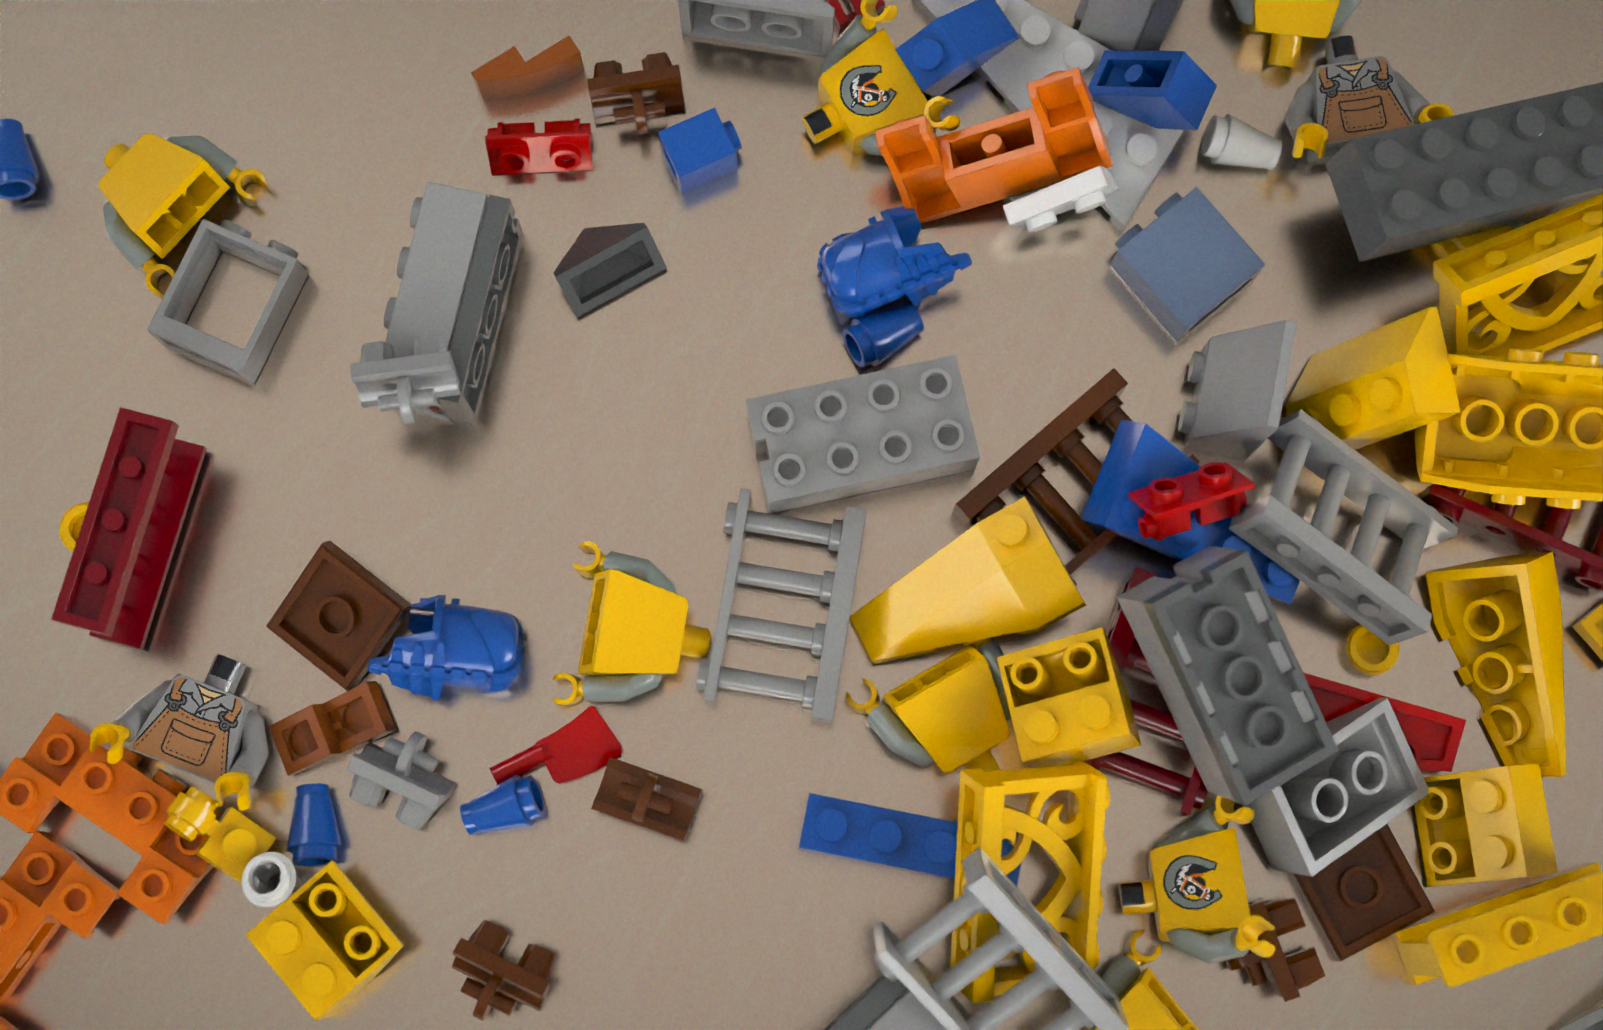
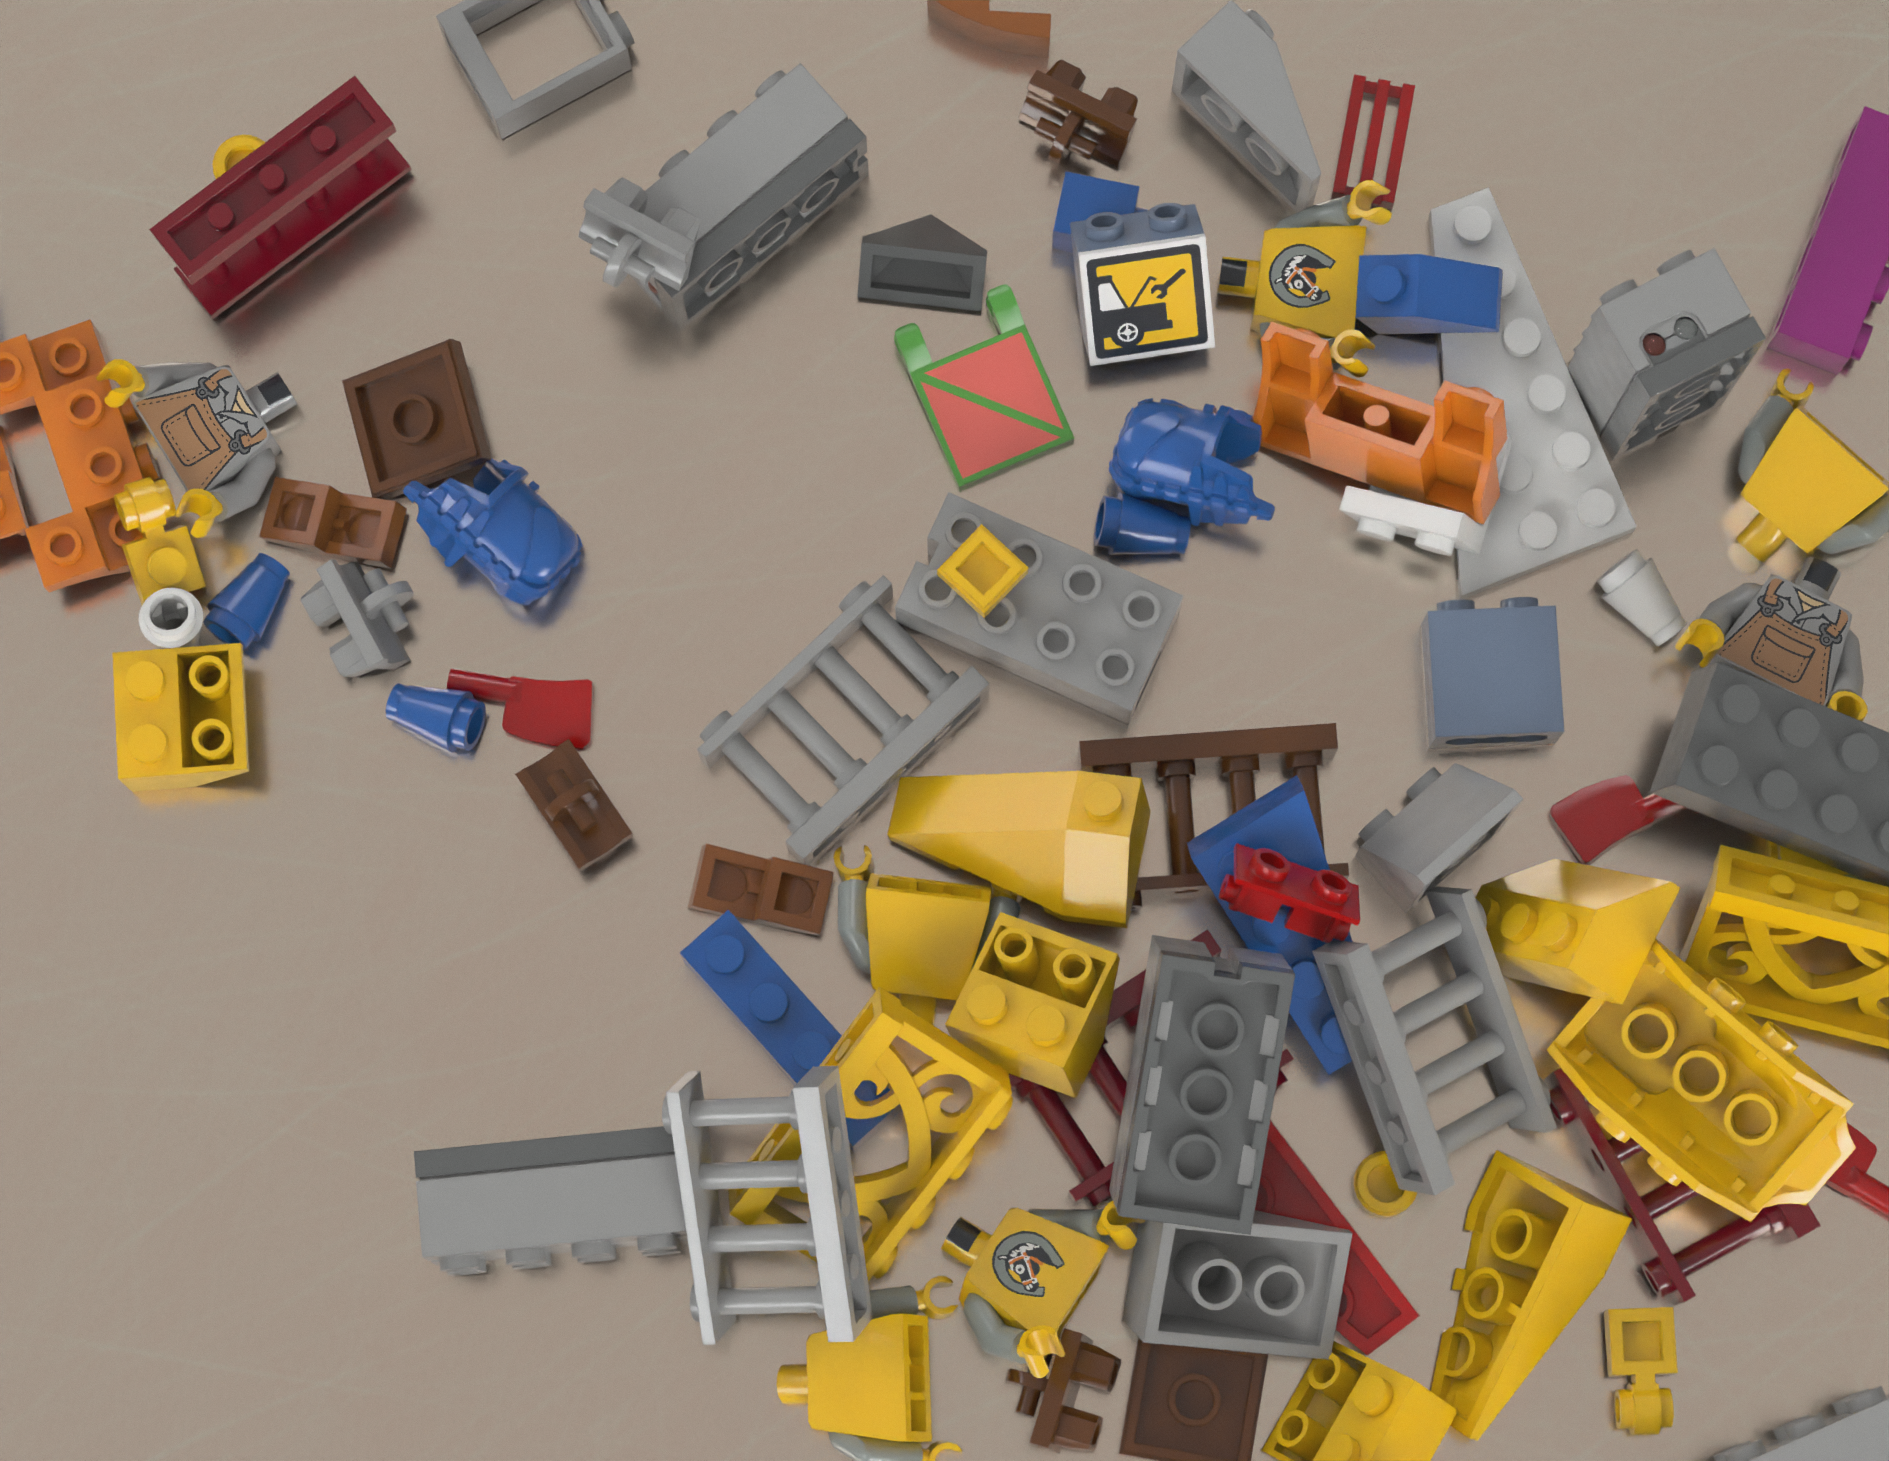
camera: 40 degrees right, 0 degrees up
reddish brown hips [452,920,554,1021] -> none
red hinge [485,118,593,175] -> none
yellow torso [553,541,710,706] -> none
blue slope [1088,50,1217,130] -> none
none -> dark orange slope [688,843,834,935]
none -> coral flag [894,284,1075,488]
none -> yellow tile [937,524,1029,618]
none -> piece [1070,203,1215,366]
none -> red piece [1549,775,1685,865]

